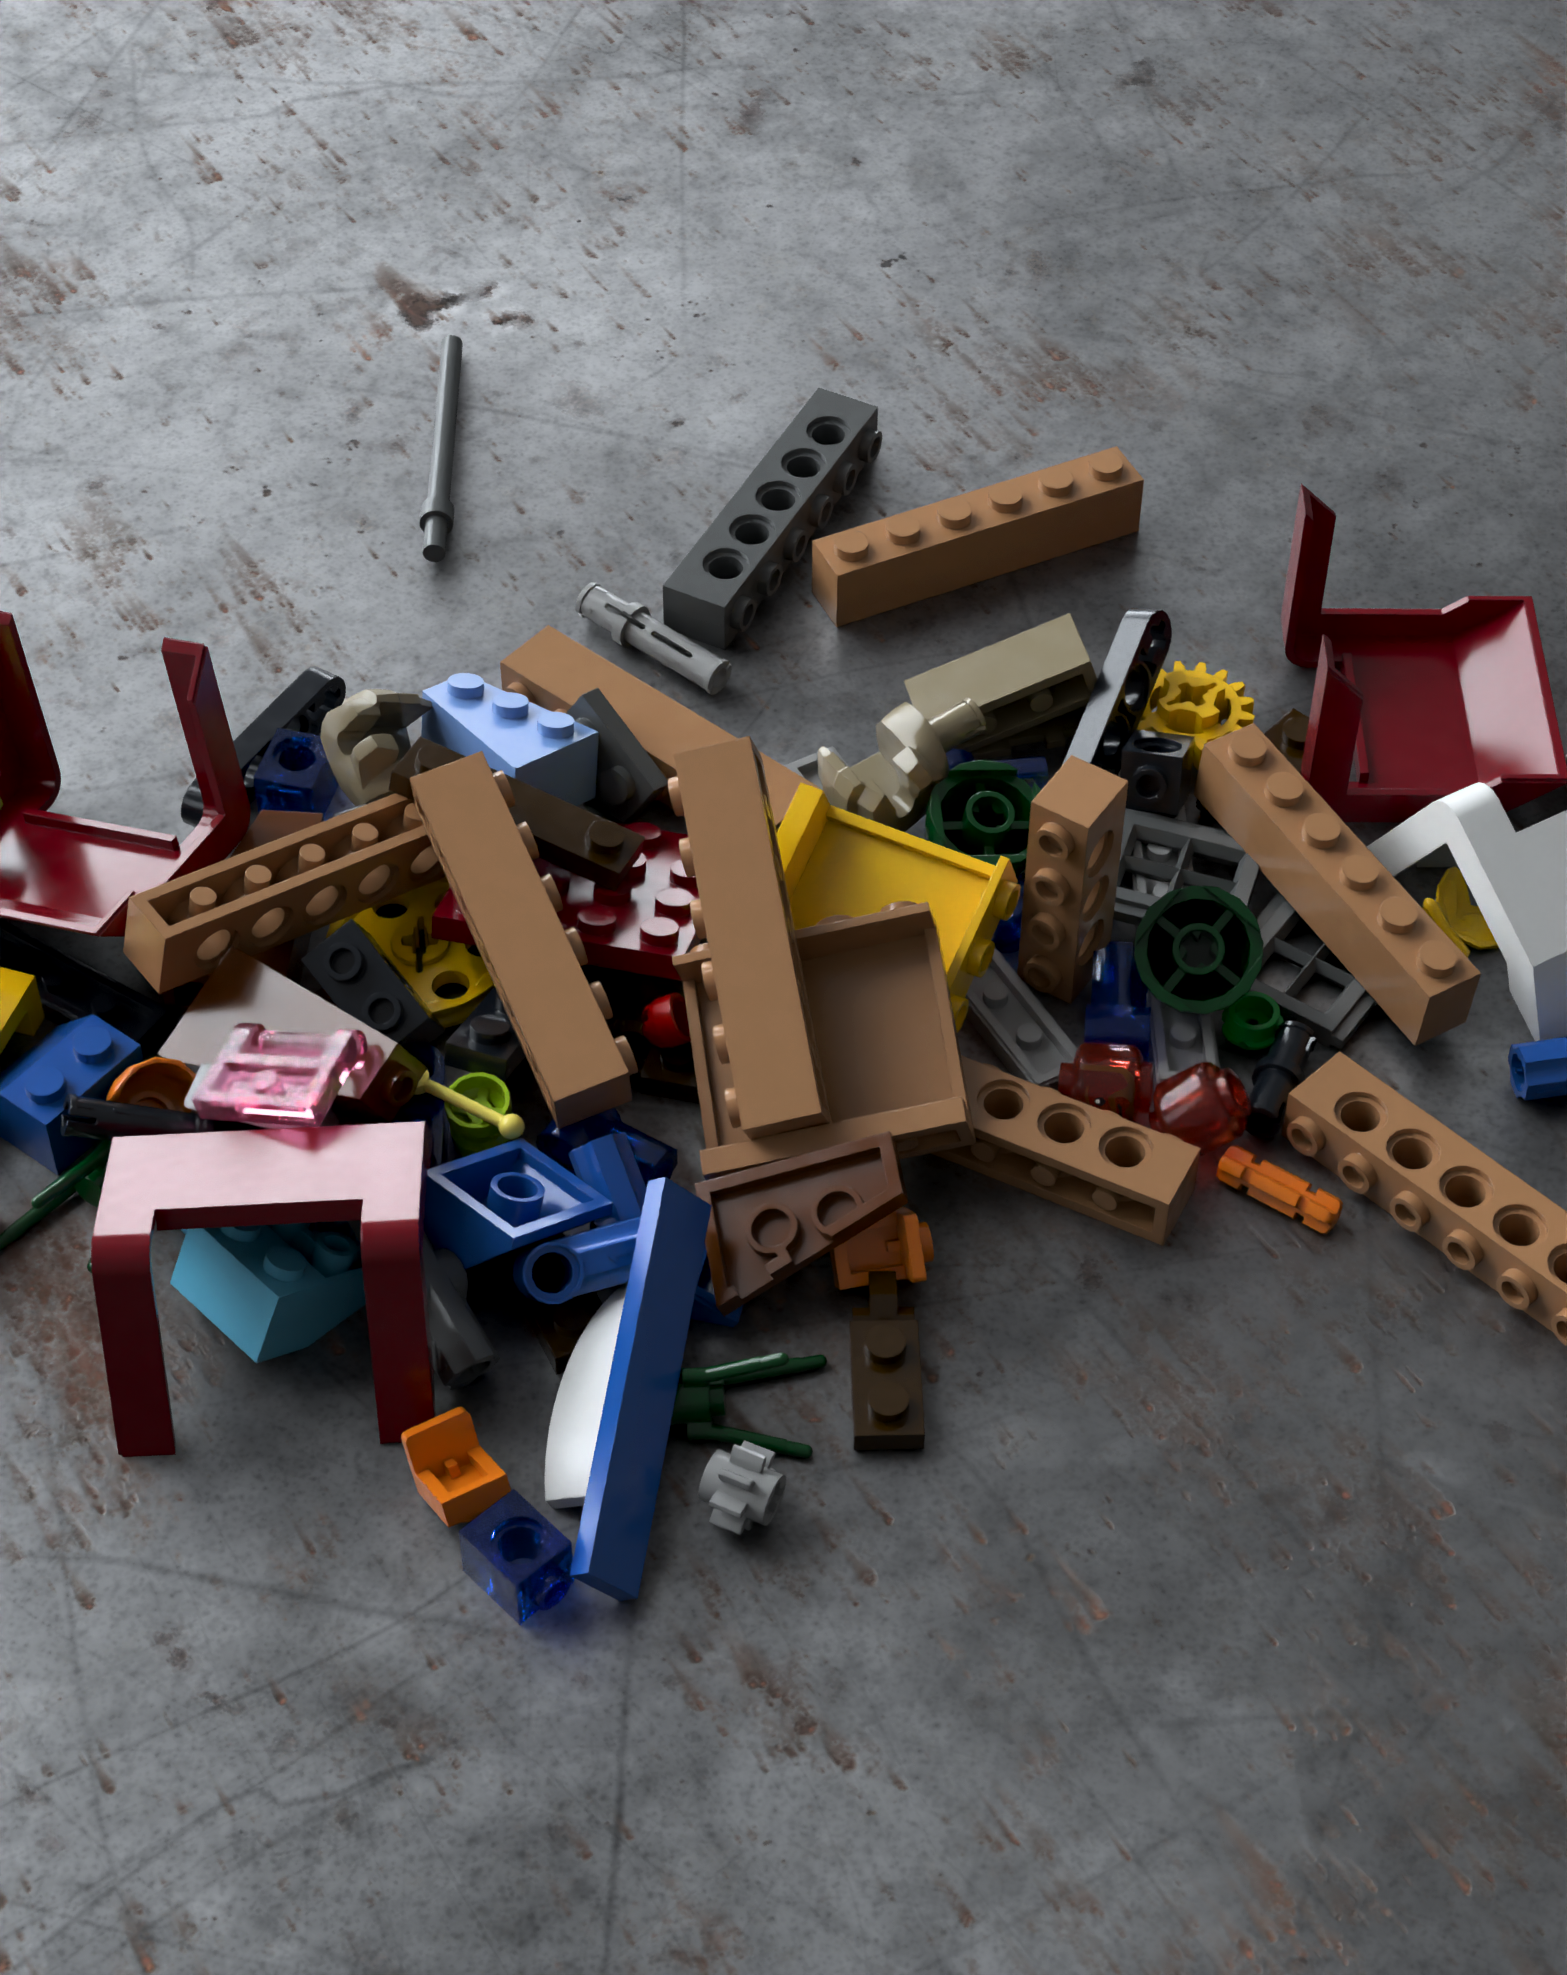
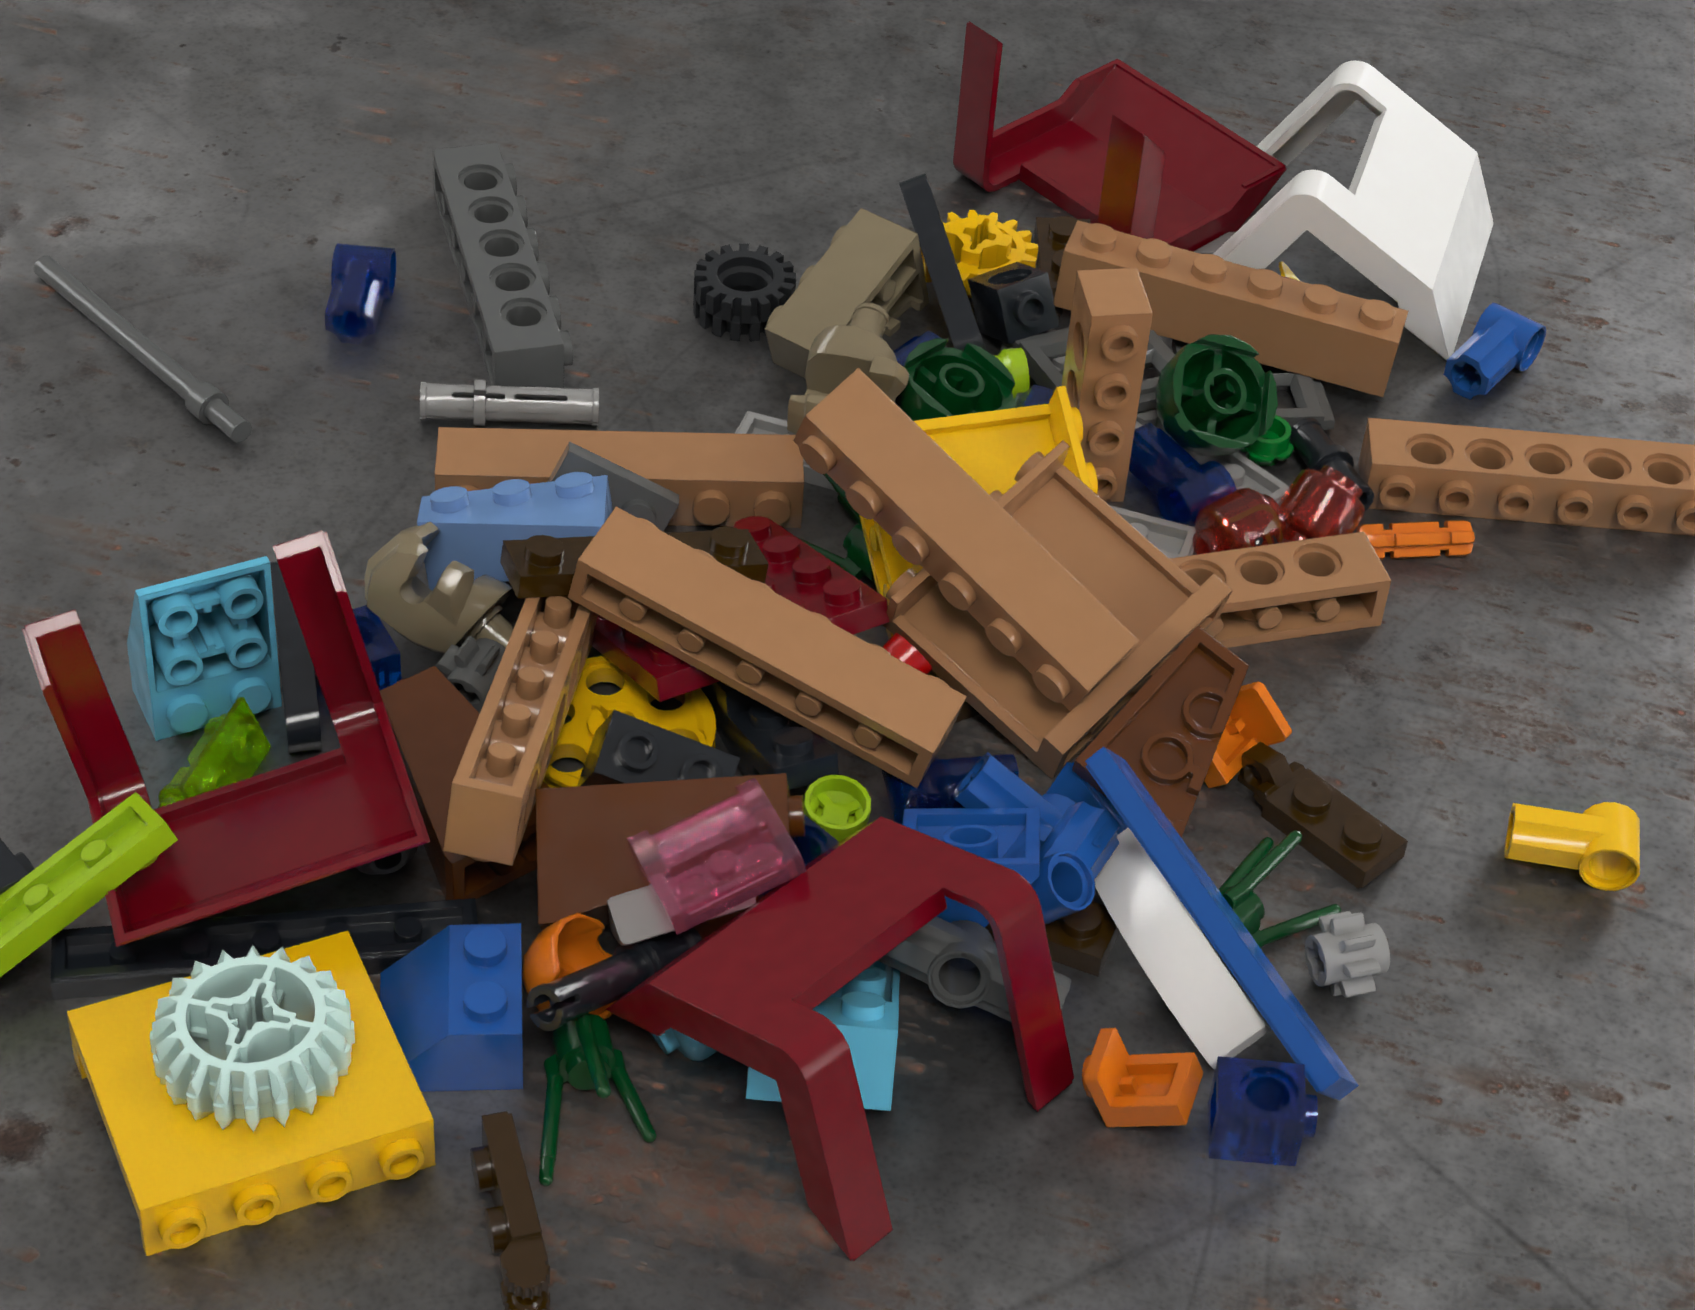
camera: 45 degrees left, 5 degrees down
light yellow hinge [414,1070,525,1140] -> none
medium nougat brick [812,446,1144,627] -> none
none -> medium azure slope [127,556,282,741]
none -> clear neon green hinge [158,697,271,808]
none -> clear blue piece [324,243,397,344]
none -> black tyre [693,243,796,342]
none -> yellow piece [1504,802,1640,891]

